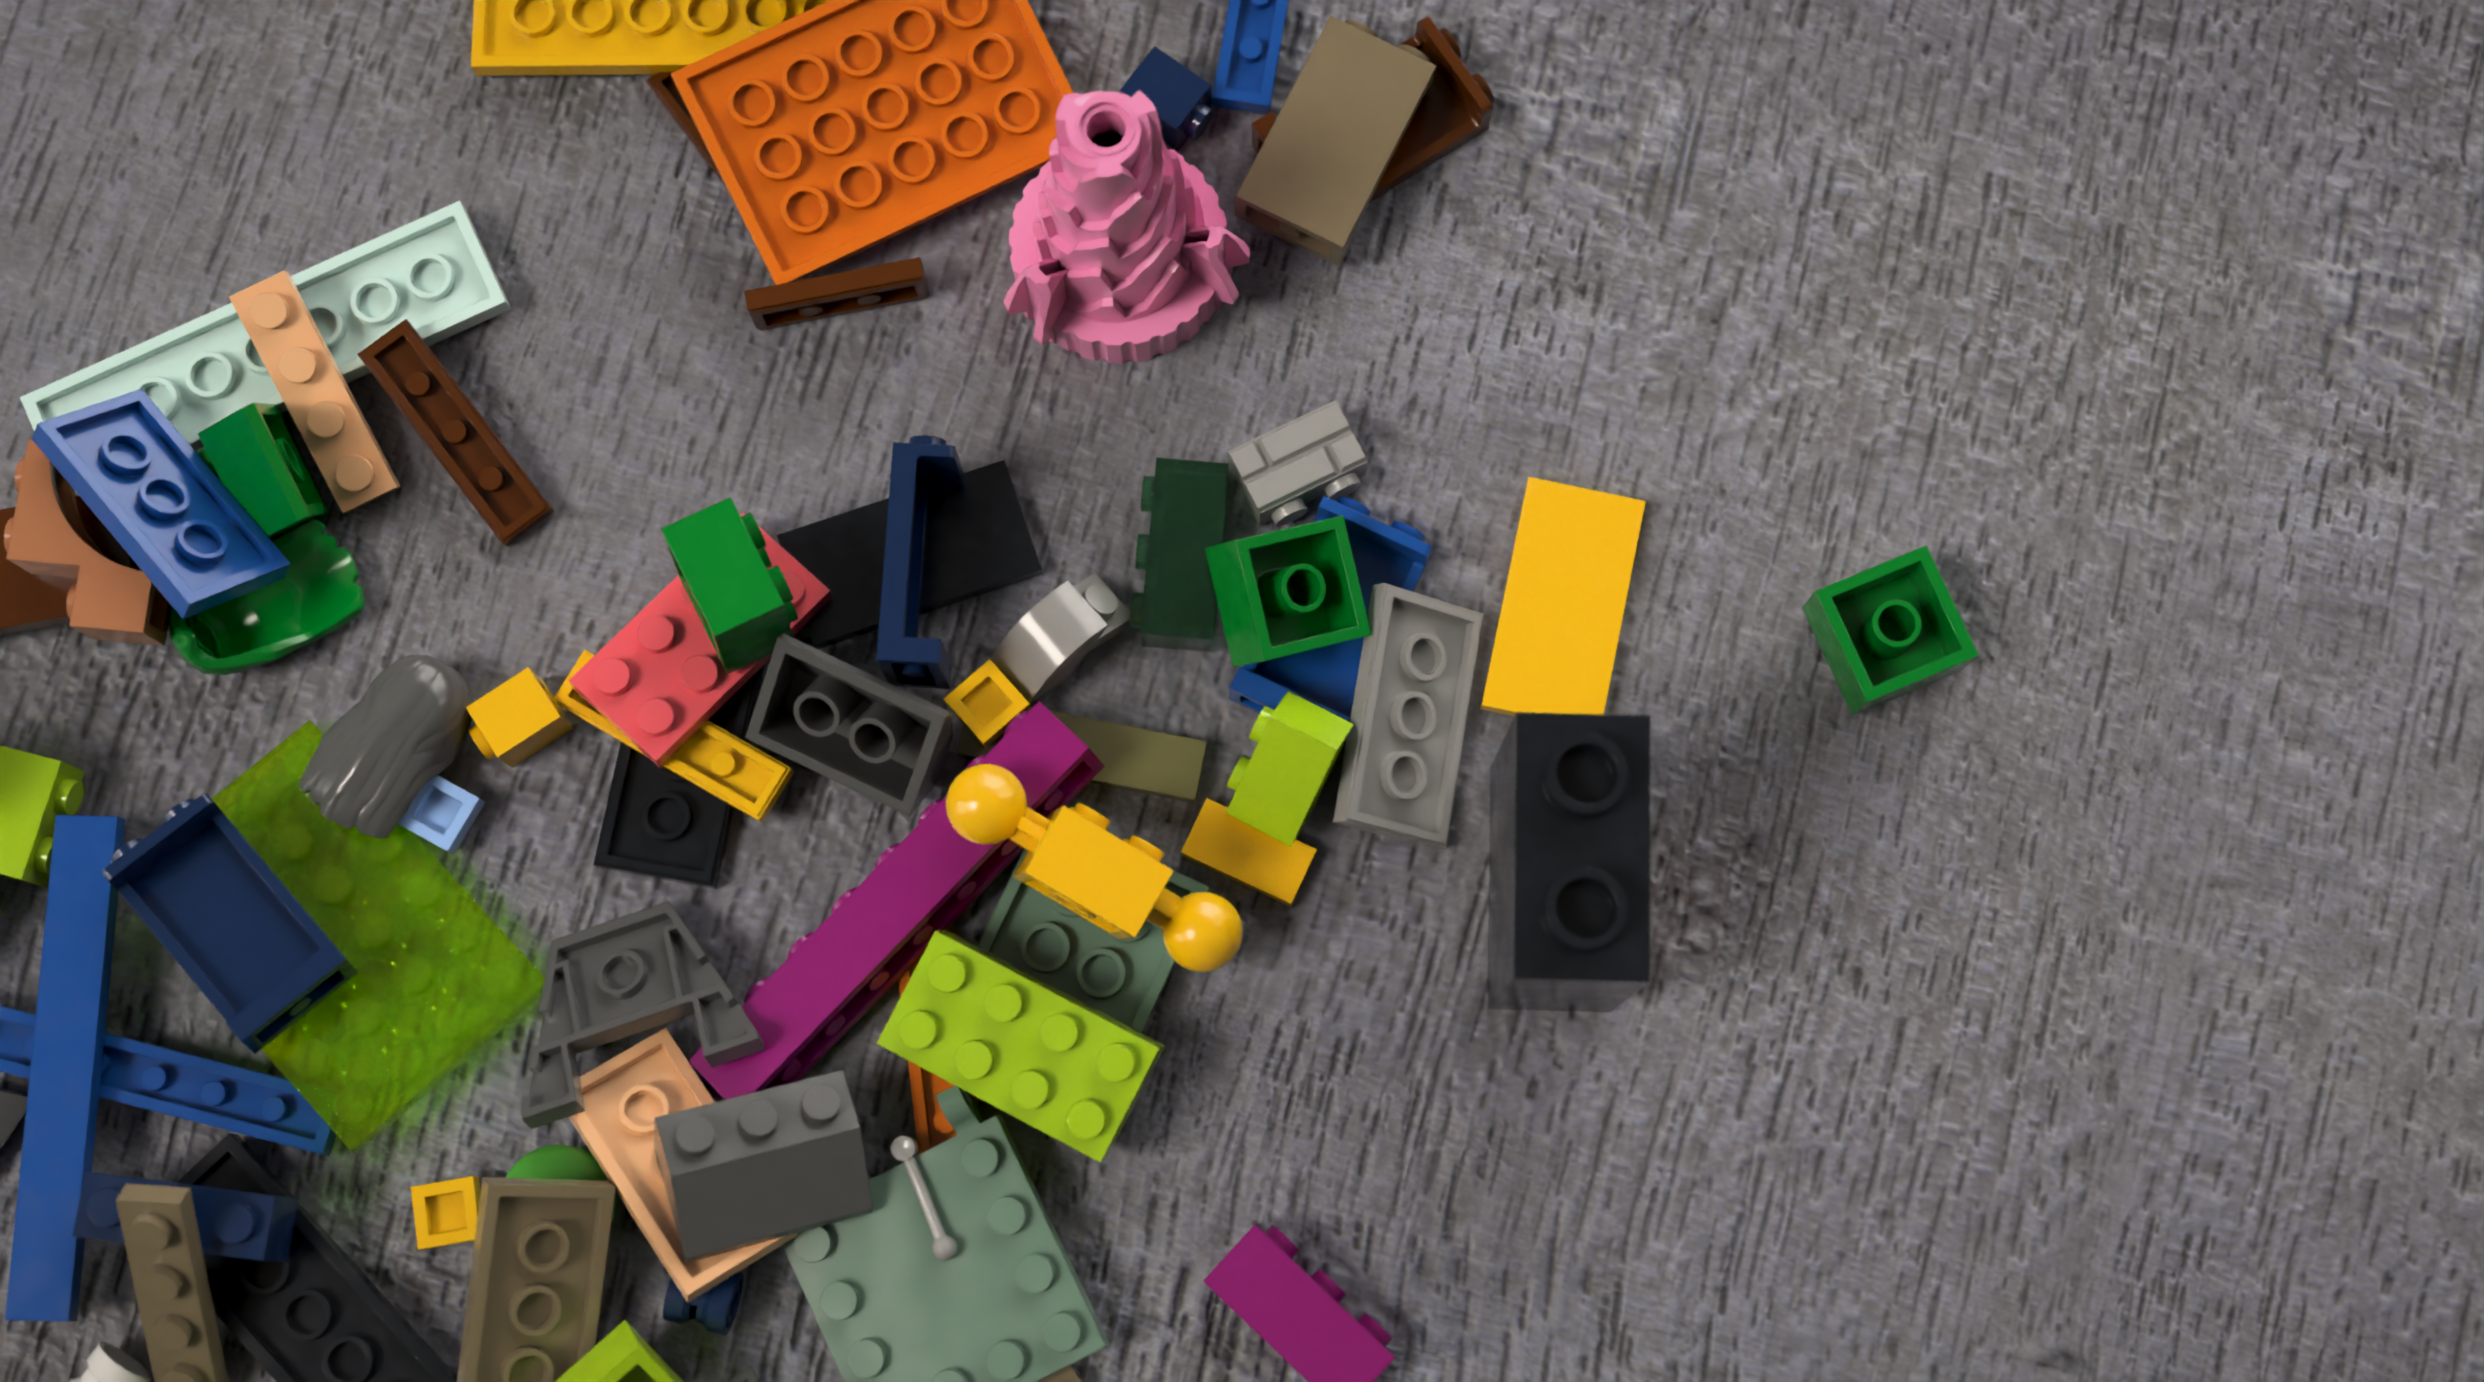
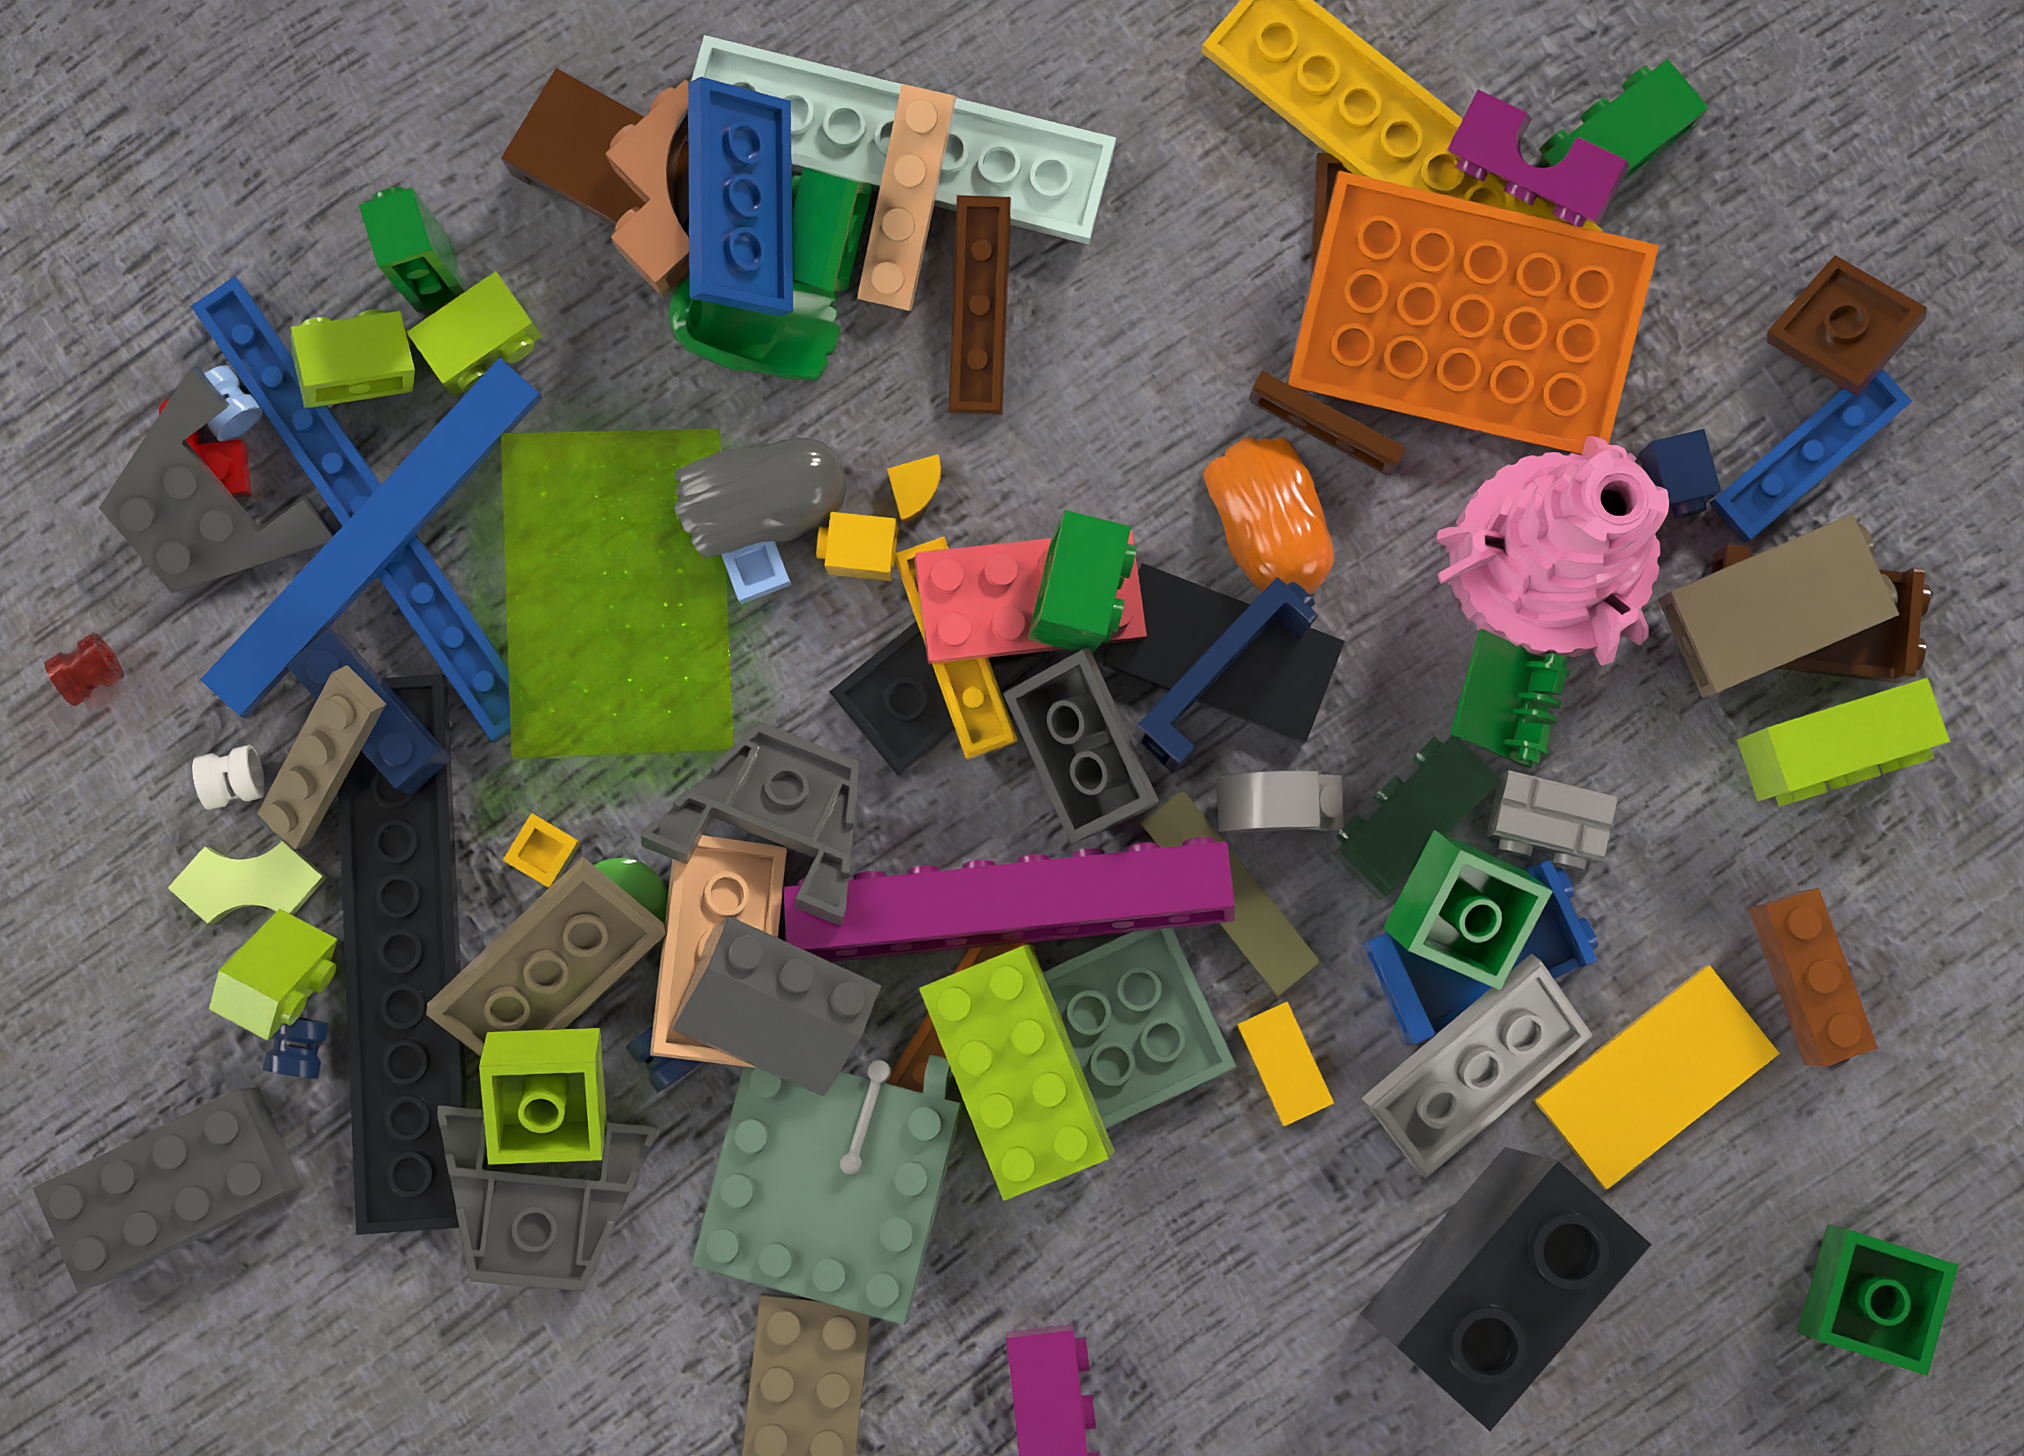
camera: 45 degrees right, 5 degrees up
dark blue panel [101,793,358,1054] -> none
yellow plate [944,659,1031,748] -> none
yellow brick [946,764,1243,972] -> none
lime brick [1226,691,1354,847] -> none
none -> yellow tile [887,454,941,523]
none -> orange hair [1203,437,1334,595]
none -> green hinge [1450,629,1570,768]
none -> lime brick [1737,677,1950,807]
none -> dark orange brick [1748,888,1878,1066]

